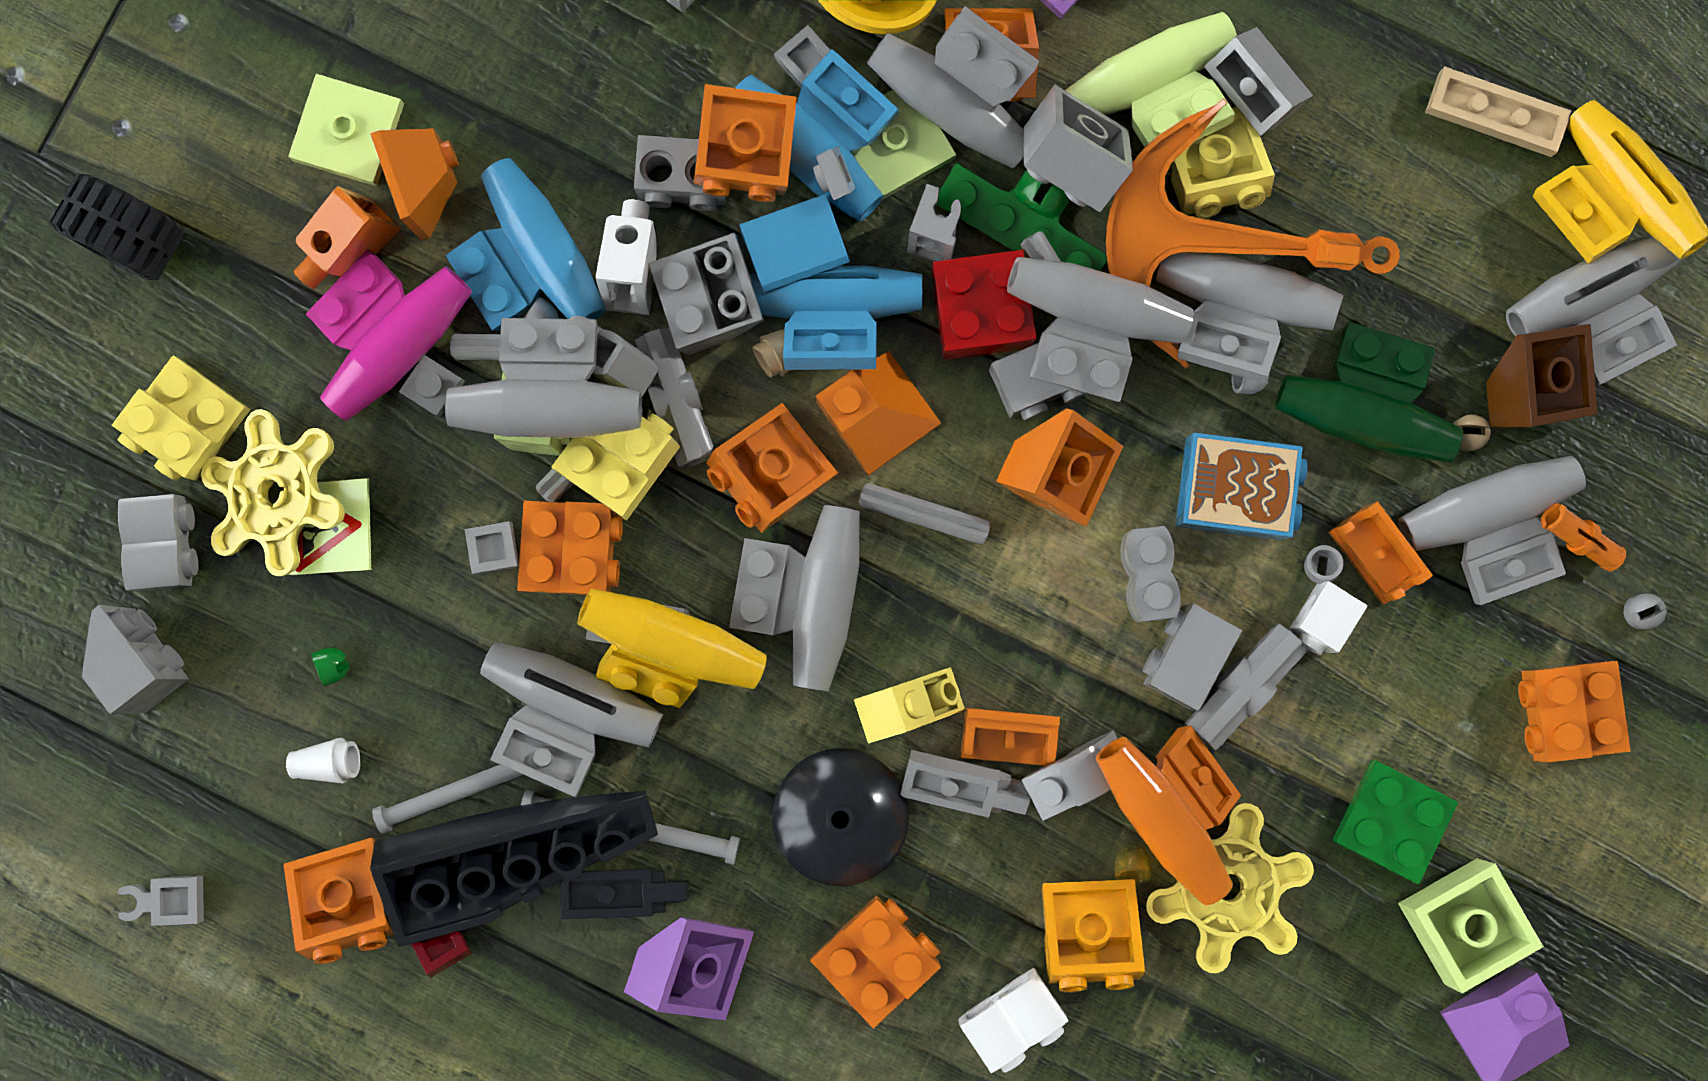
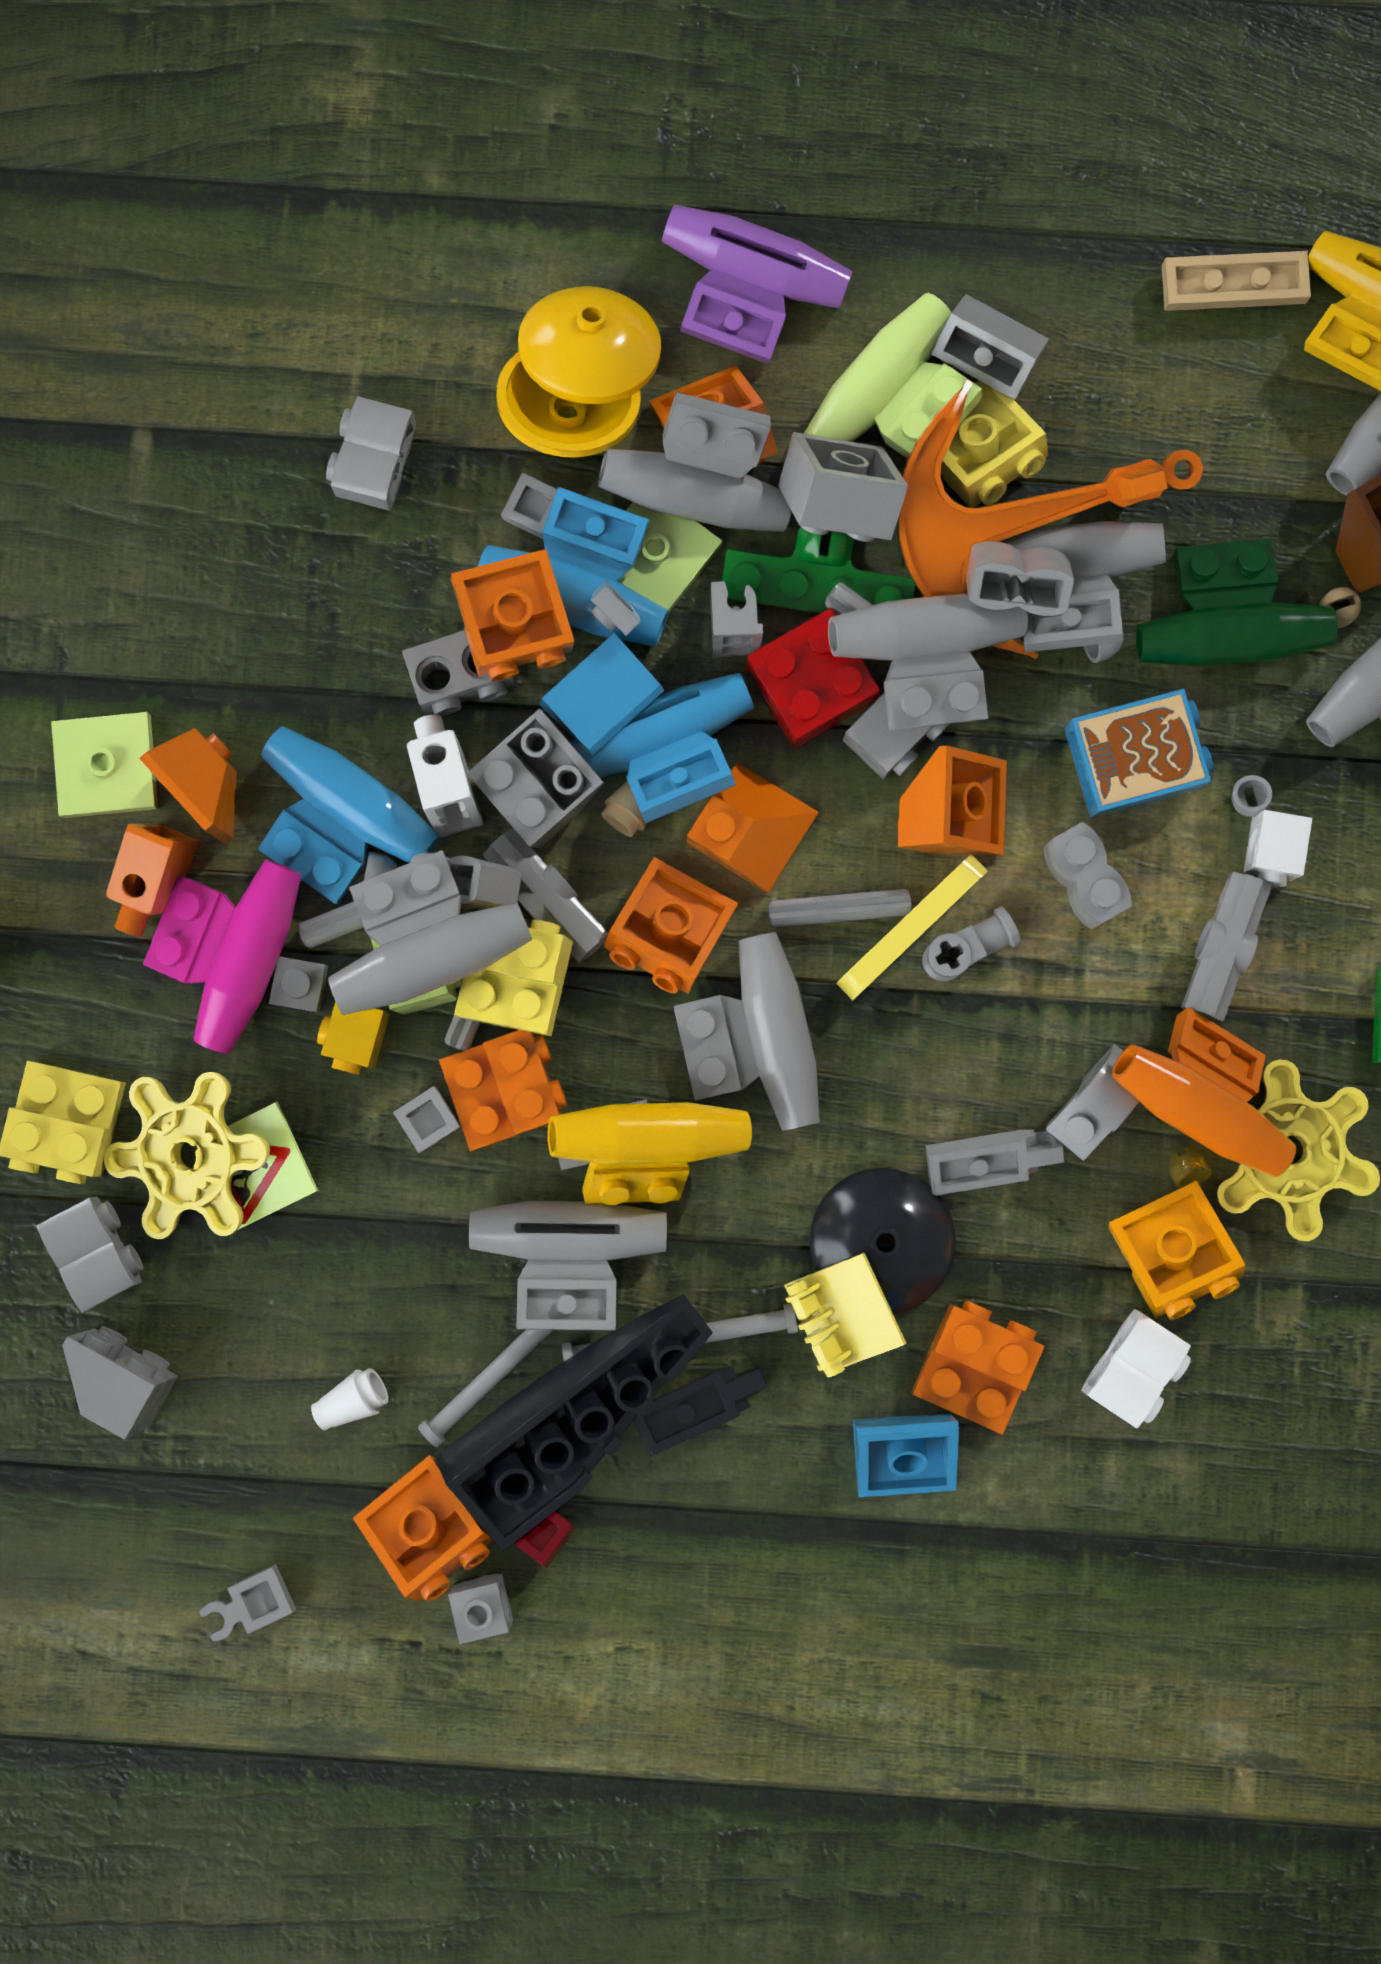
camera: 20 degrees left, 0 degrees up
green hinge [311,647,350,687] -> none
medium lavender slope [624,917,754,1020] -> none
light yellow slope [854,667,965,743] -> none
orange hinge [961,708,1060,766] -> none
light grey brick [1142,603,1242,711] -> none
orange hinge [1328,501,1433,605] -> none
none -> yellow brick [317,1001,390,1075]
none -> light grey brick [448,1572,513,1644]
none -> light yellow hinge [784,1253,906,1378]
none -> light yellow beam [836,854,988,1001]
none -> dark azure slope [853,1413,959,1497]
none -> light grey connector [922,906,1021,982]
none -> light grey brick [966,541,1074,616]

